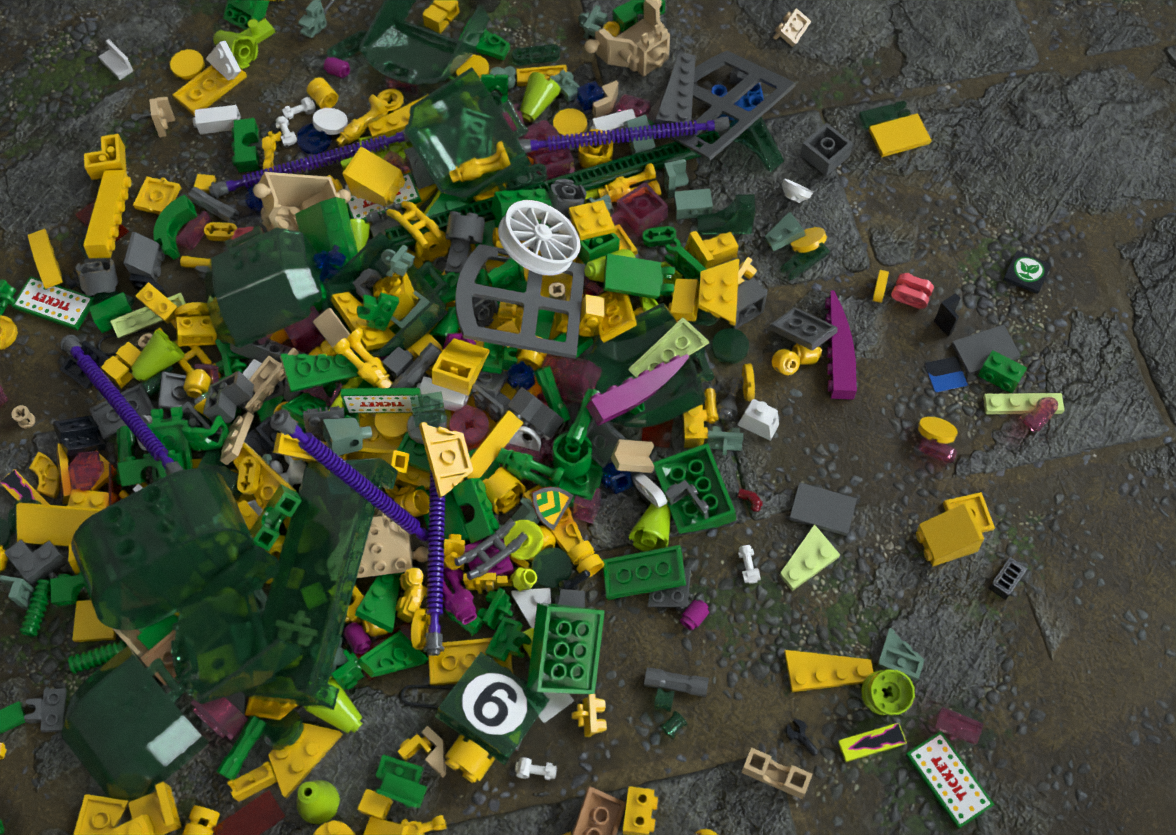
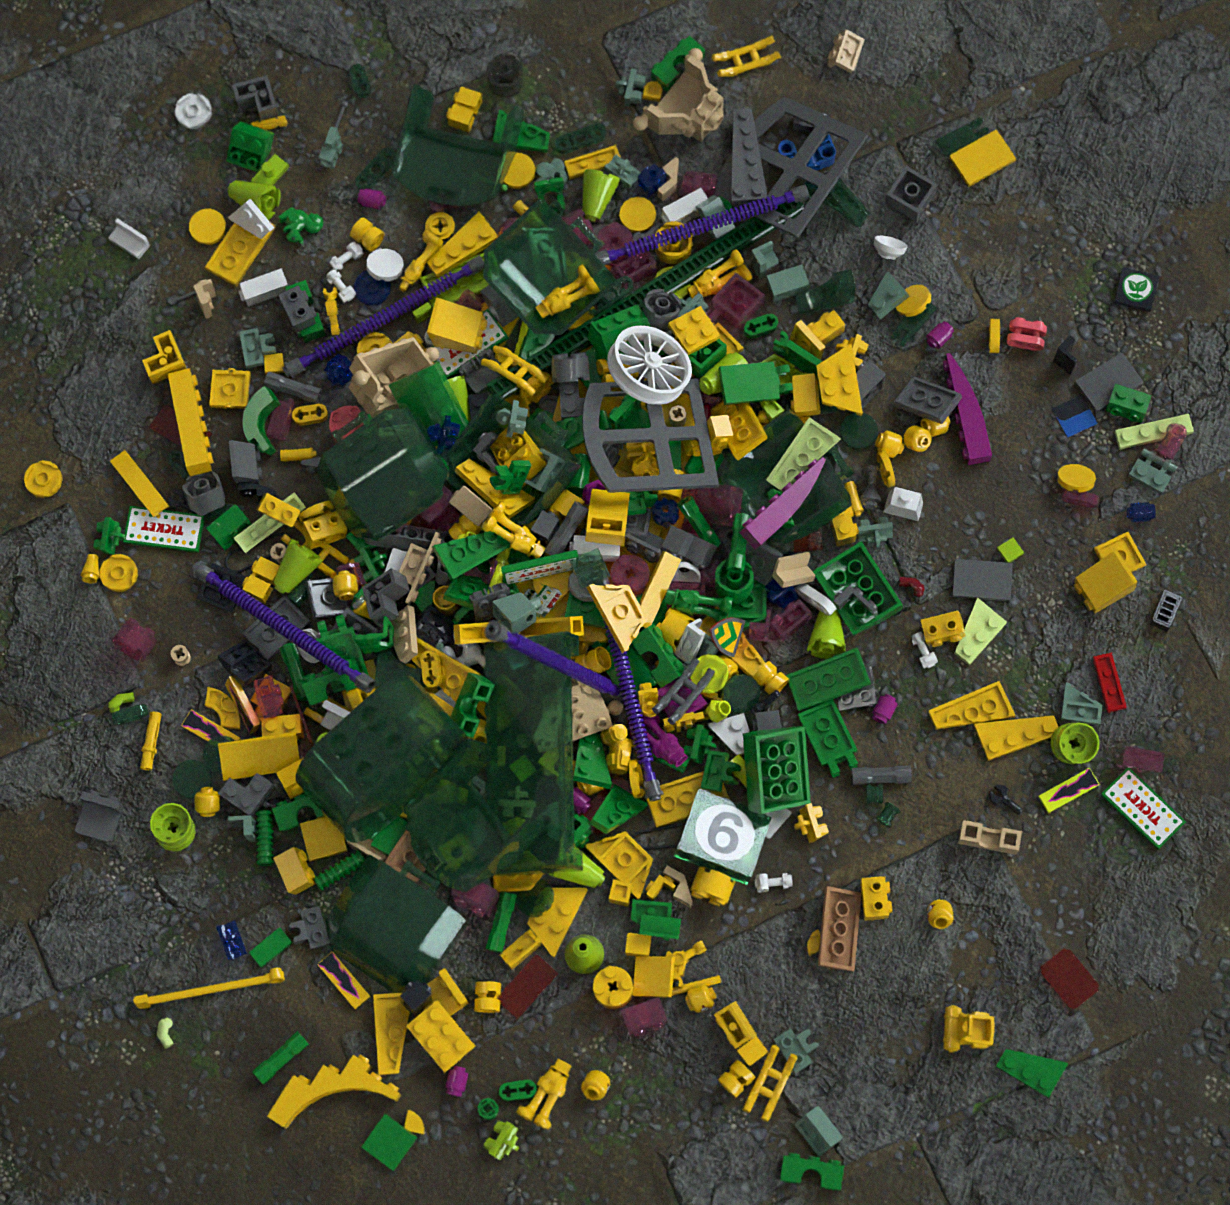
camera: 10 degrees left, 10 degrees up
none -> sand green plate [239,328,277,369]
none -> yellow brick [274,847,316,895]
none -> green animal [278,207,324,244]
none -> dark grey brick [278,285,317,332]
none -> tile [317,951,371,1010]
none -> black brick [400,980,432,1018]
none -> piece [524,583,562,618]
none -> yellow wing [585,831,653,900]
none -> yellow panel [609,879,633,907]
none -> white panel [674,618,706,665]
none -> yellow piece [712,35,781,77]
none -> clear pink brick [769,599,812,643]
none -> green tile [798,699,858,778]
none -> yellow head [875,430,905,458]
none -> yellow brick [921,611,966,647]
none -> magenta brick [926,321,954,349]
none -> yellow wing [928,681,1016,730]
none -> lime tile [997,538,1024,563]
none -> red tile [1092,652,1127,713]
none -> clear blue brick [1126,502,1156,522]
none -> sand green plate [1128,448,1178,495]

